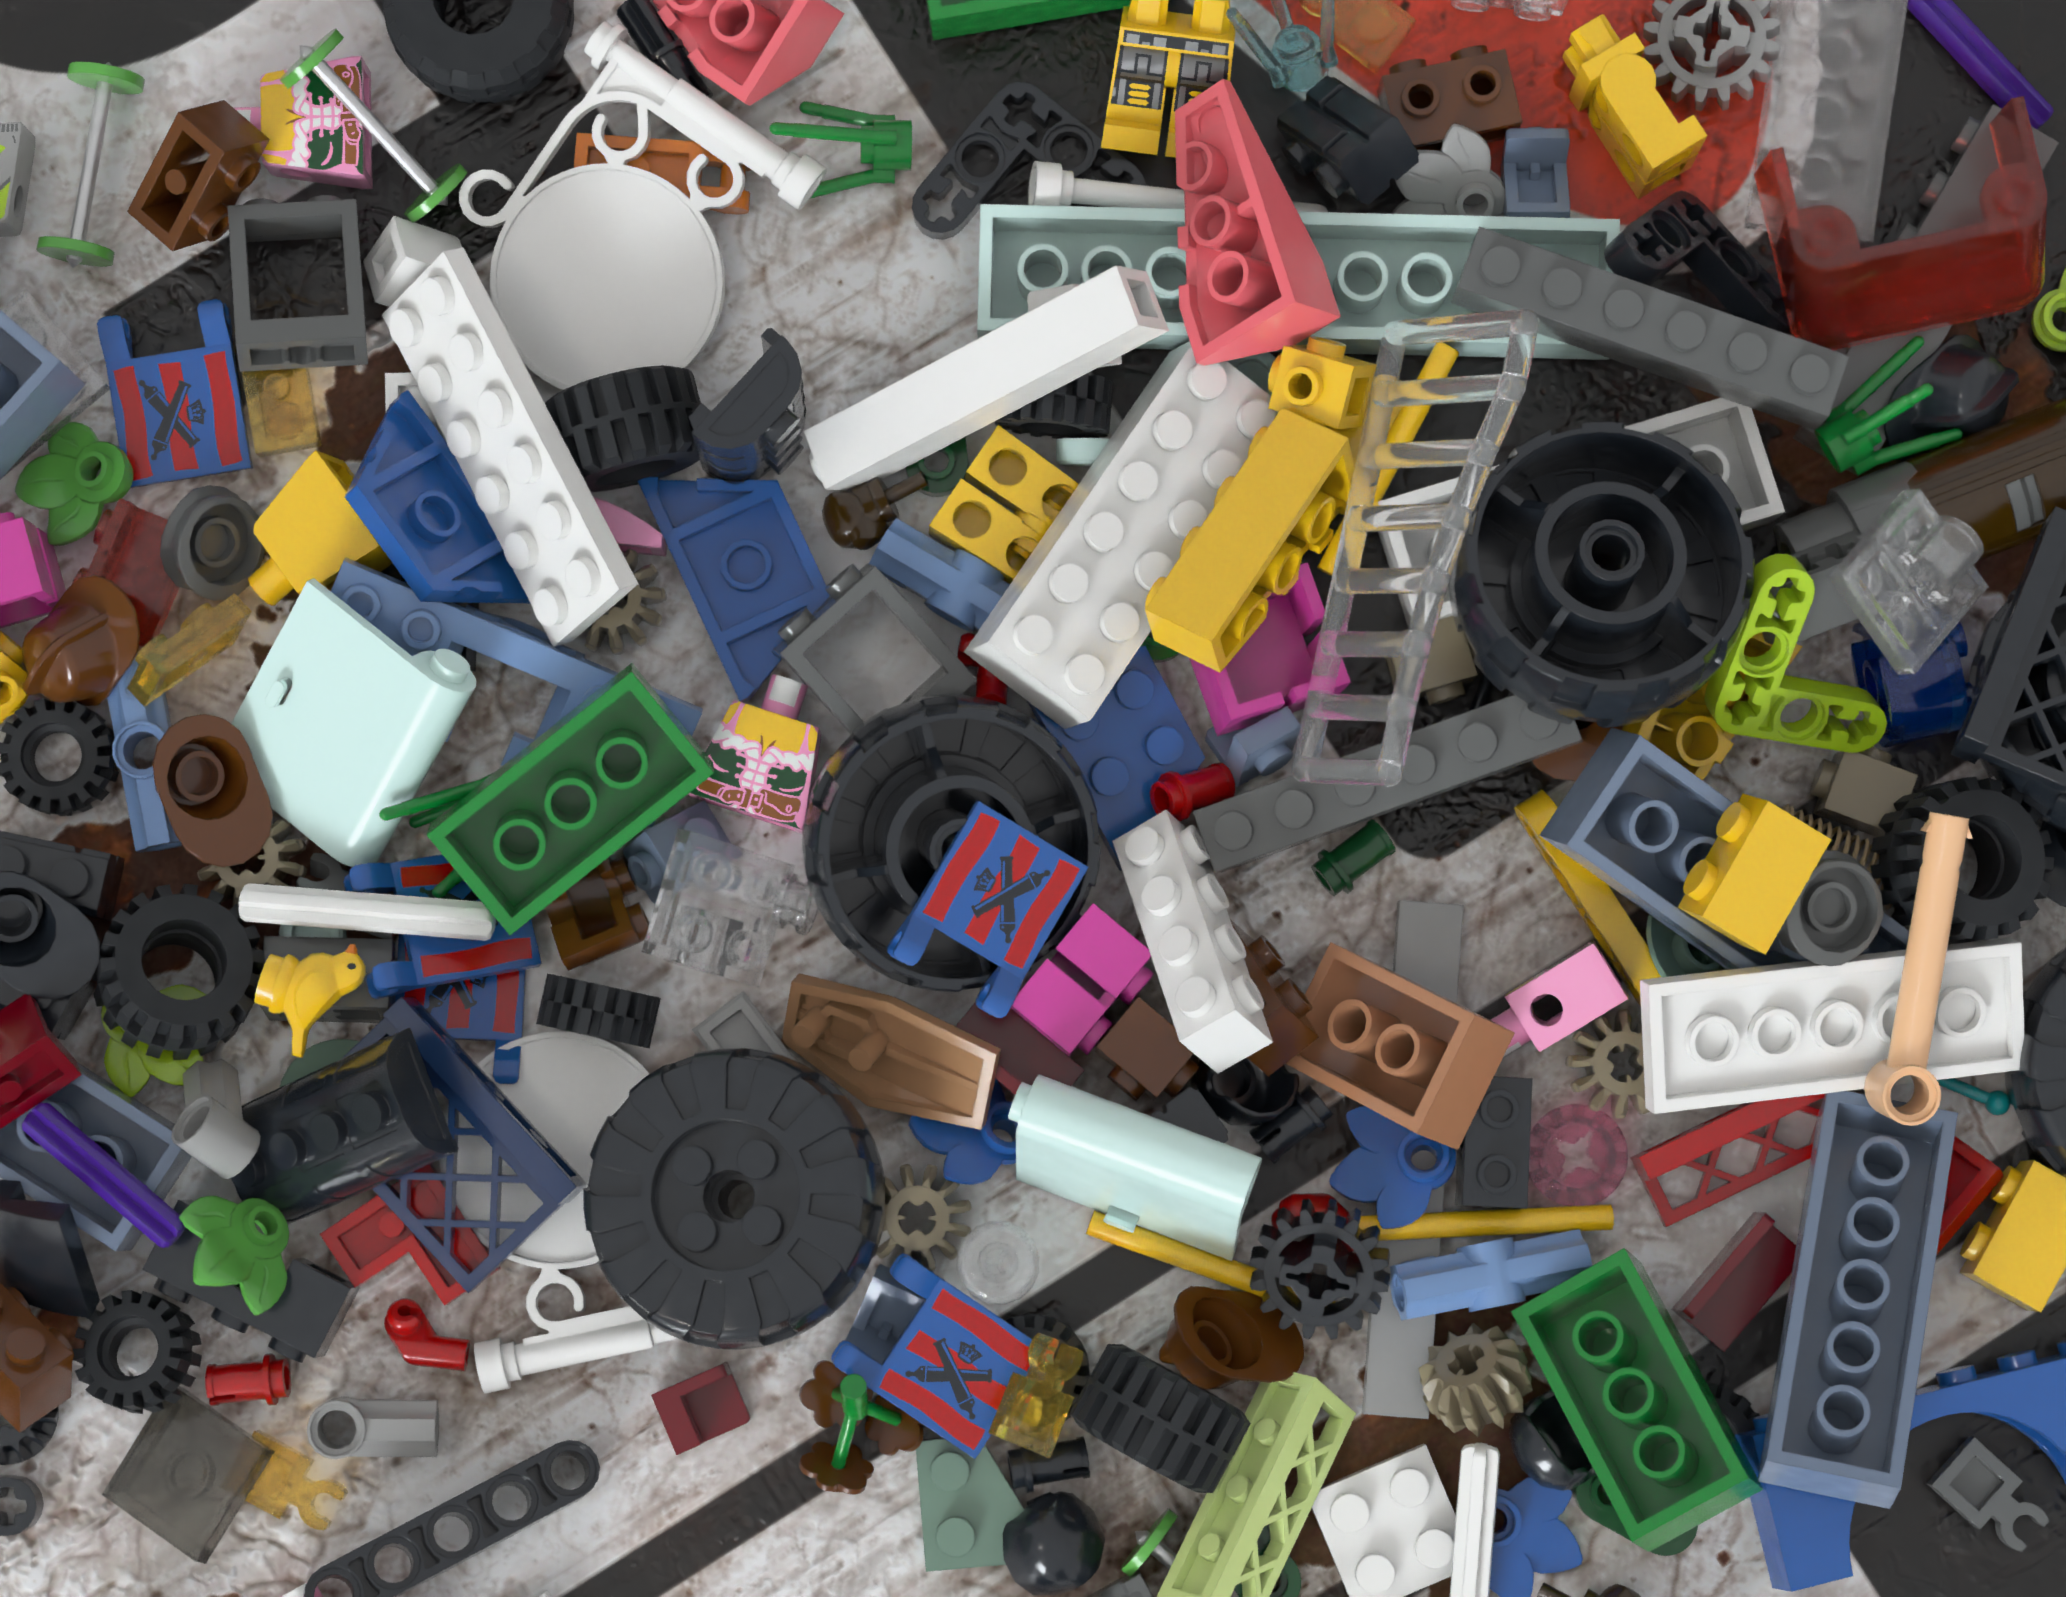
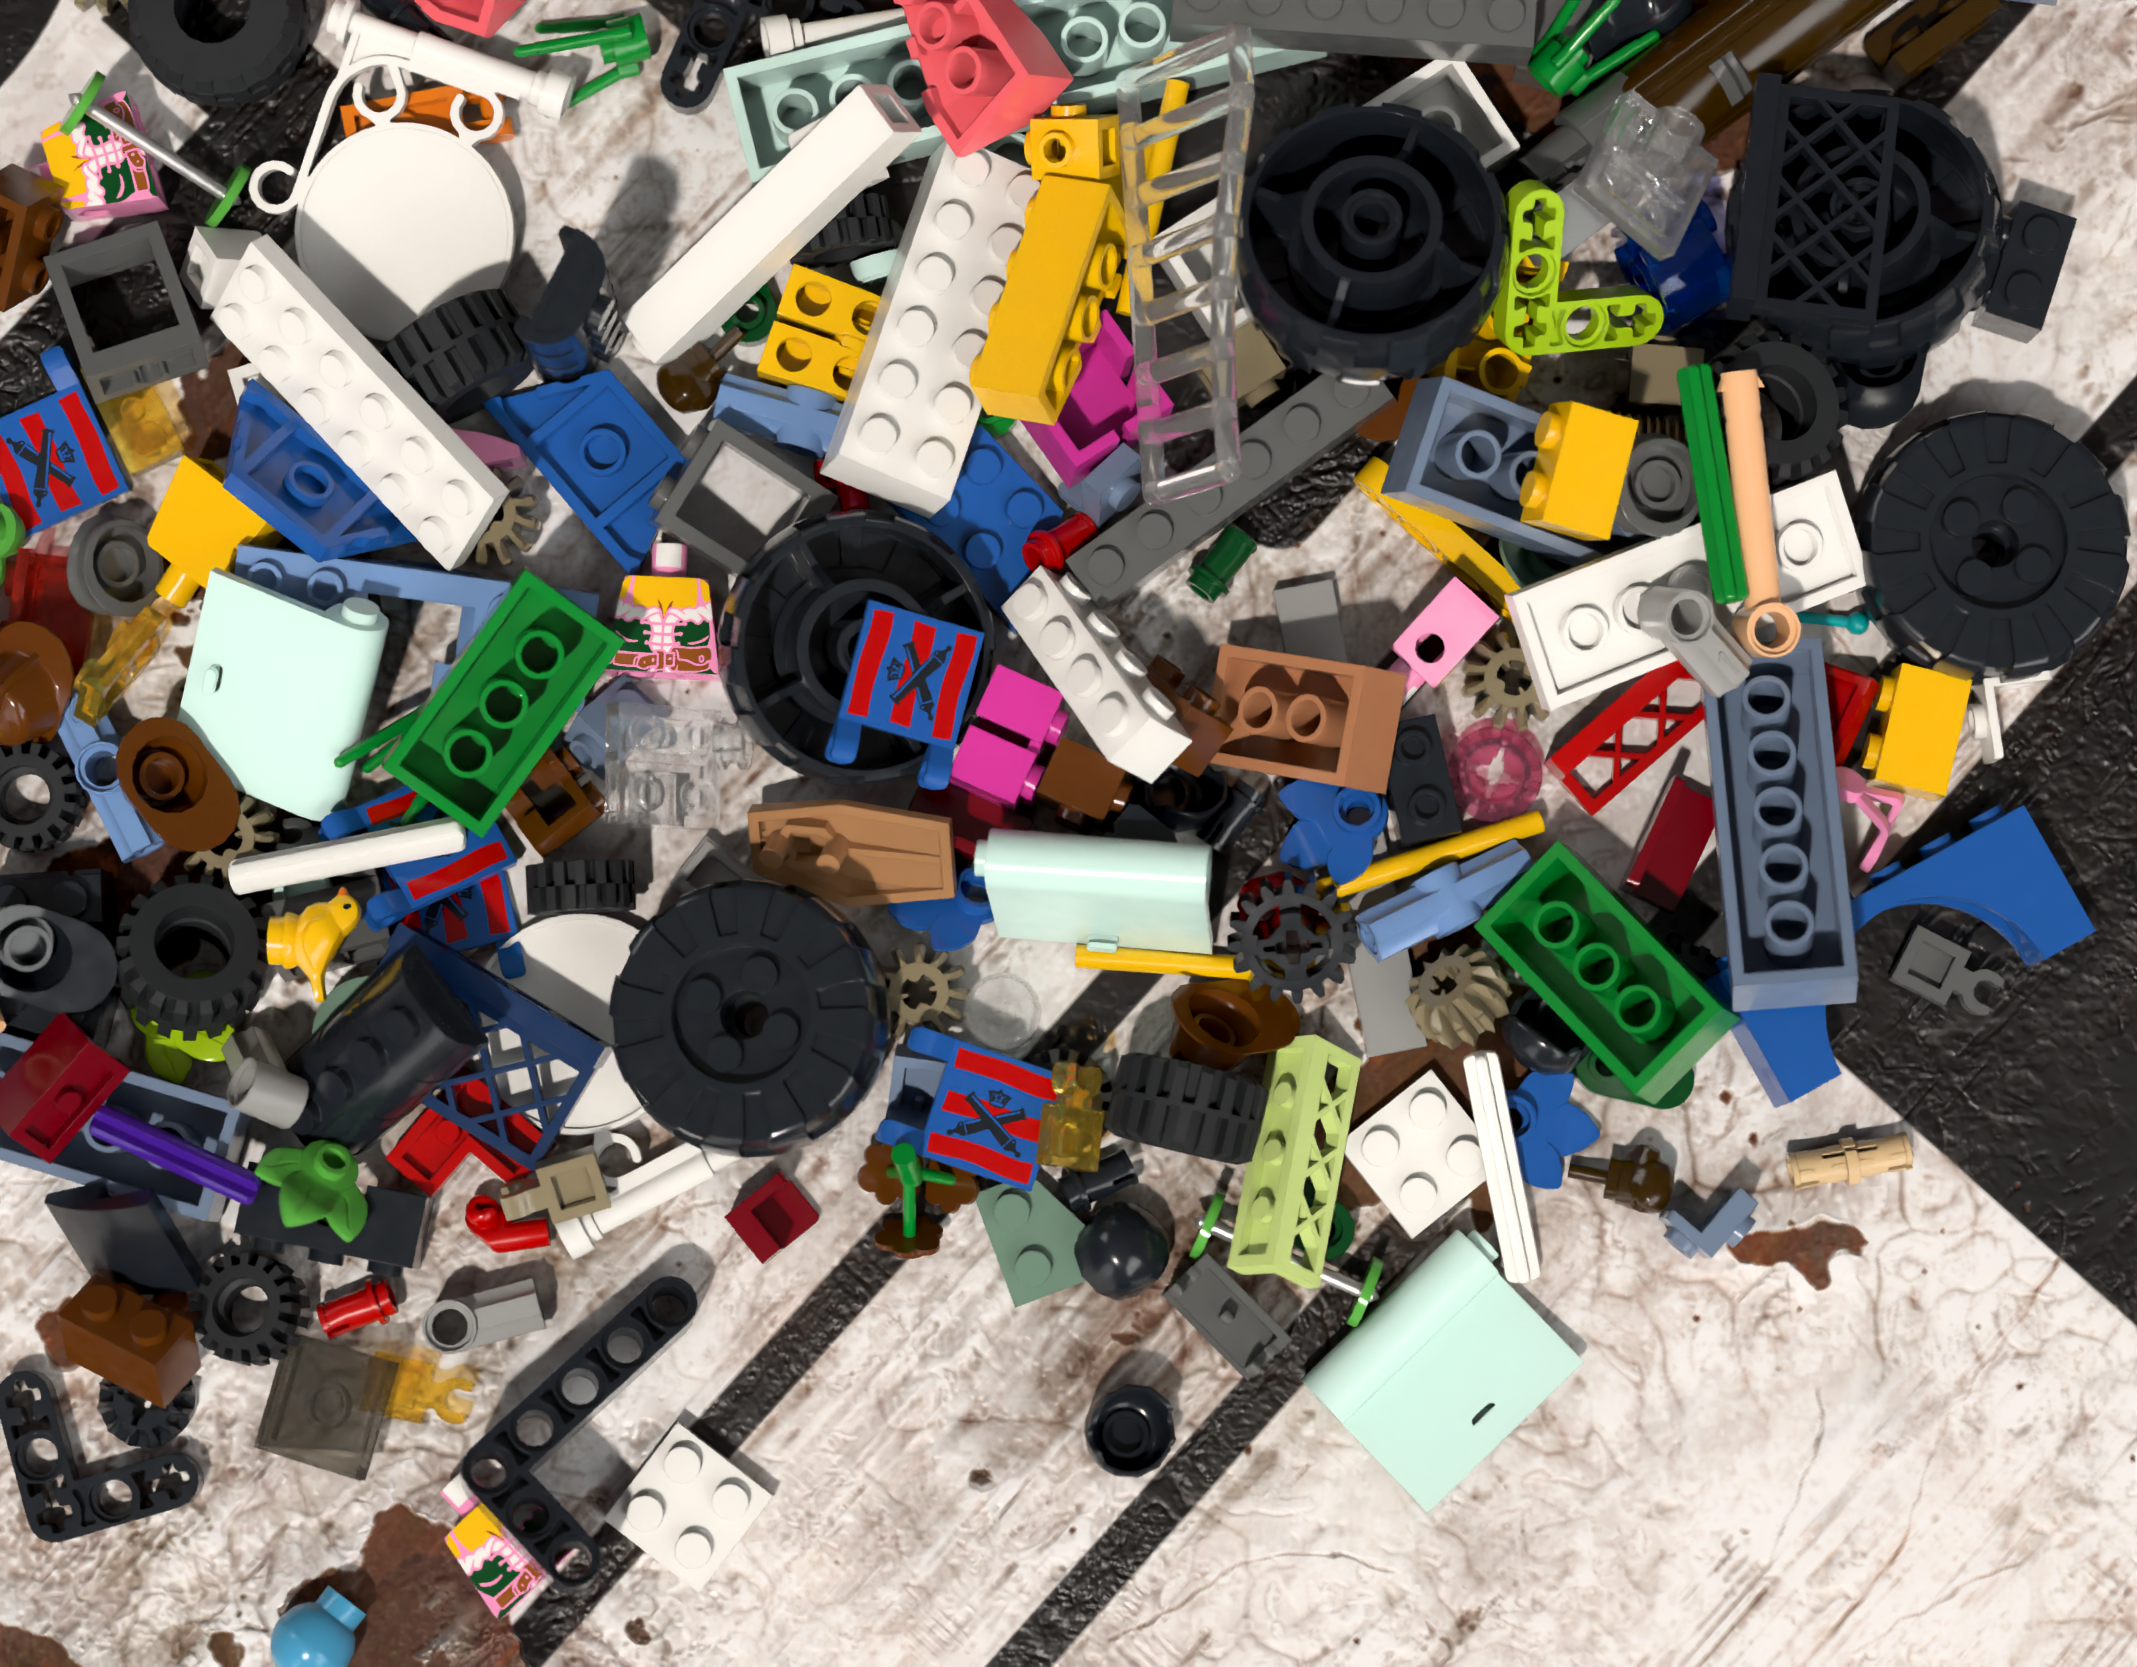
camera: 15 degrees left, 0 degrees up
none -> dark tan plate [499,1145,611,1225]
none -> light grey piece [1637,585,1753,698]
none -> green axle [1676,364,1749,605]
none -> bright pink piece [1836,766,1905,873]

